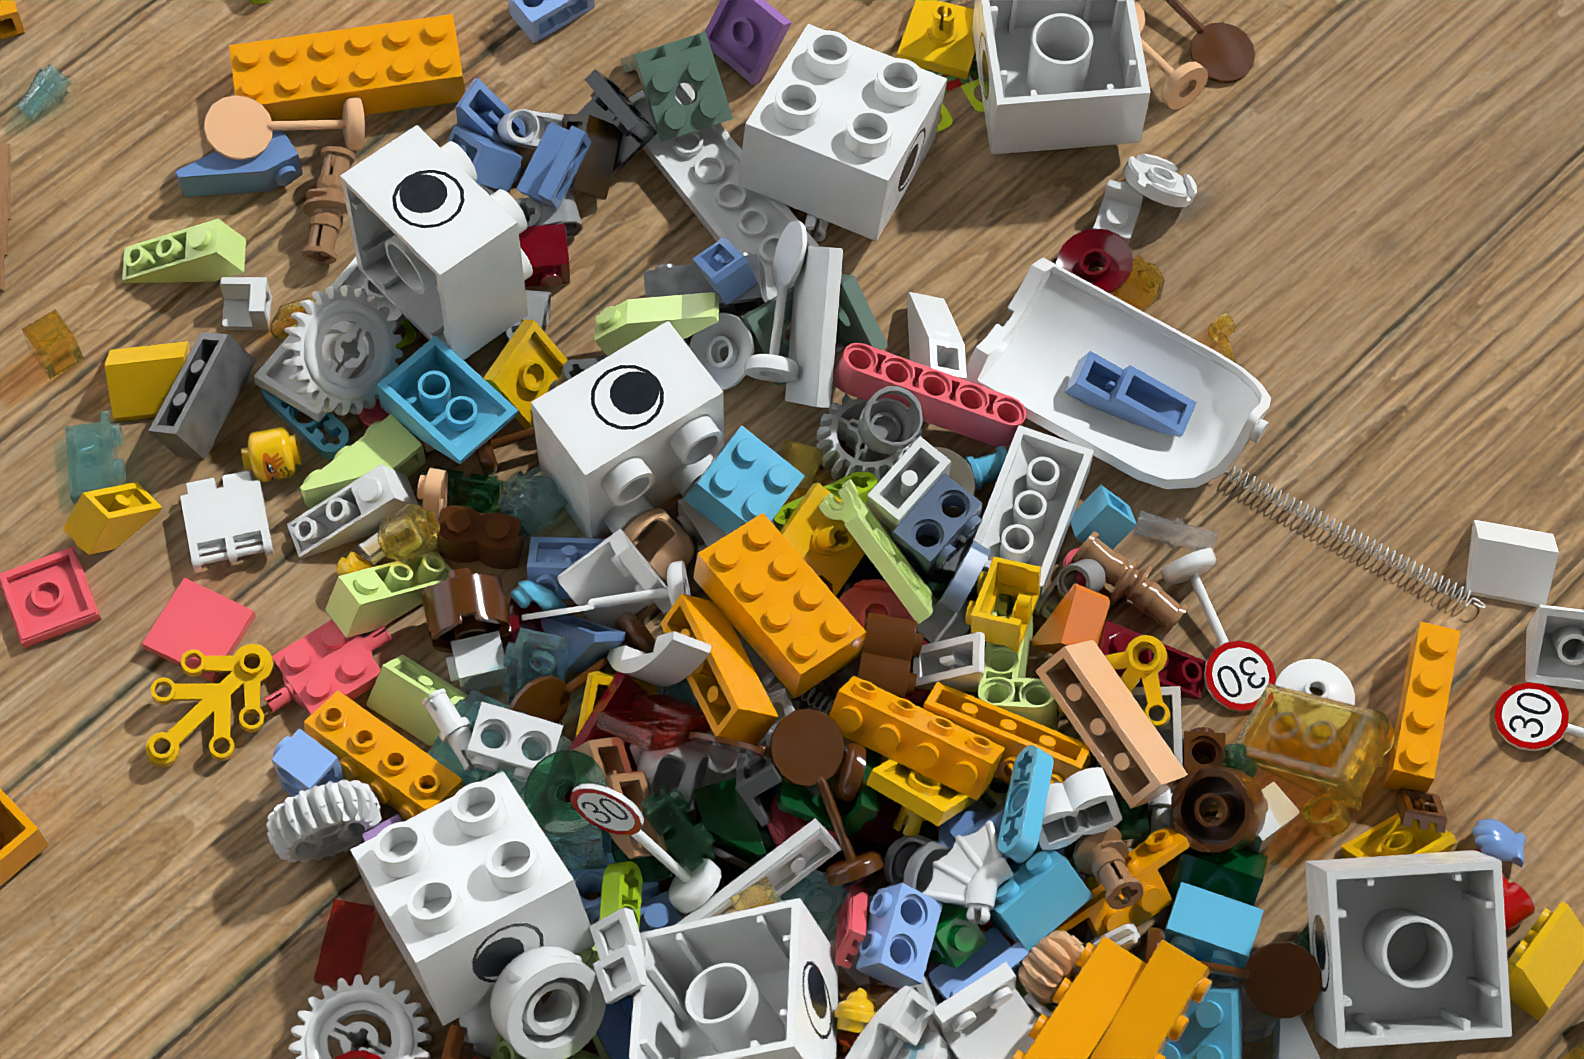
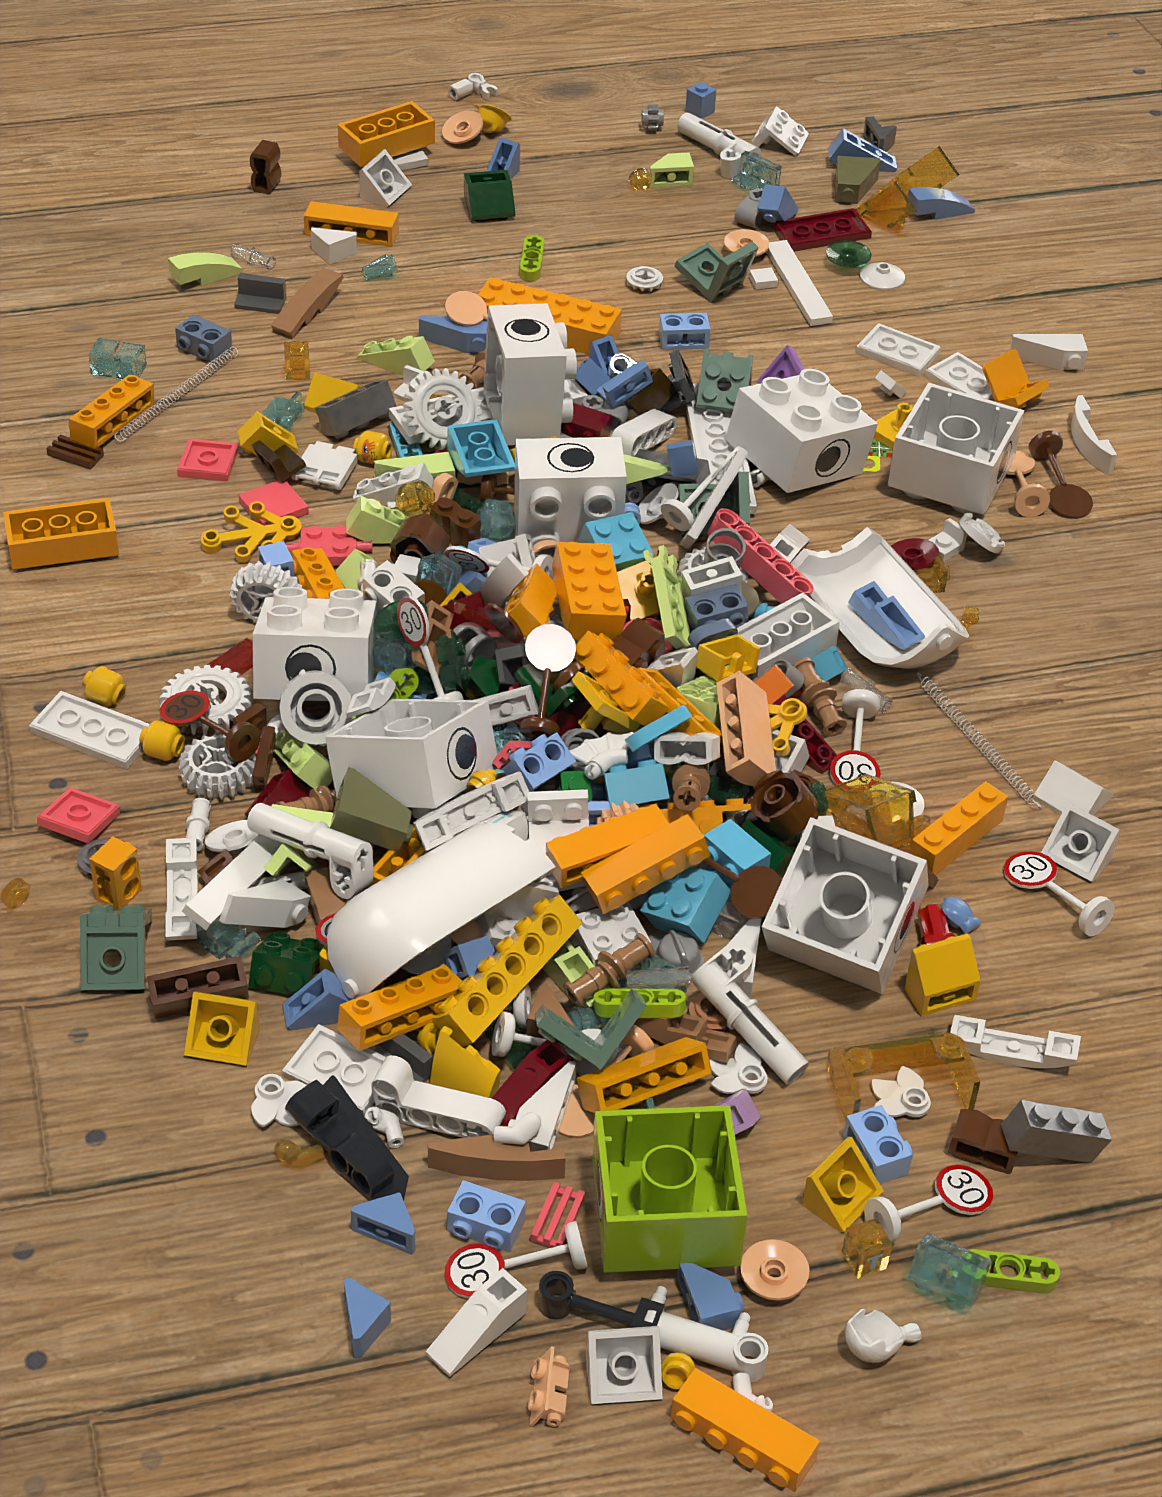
camera: 30 degrees right, 20 degrees down
none -> dark brown panel [251,440,306,482]
none -> white beam [611,409,677,457]

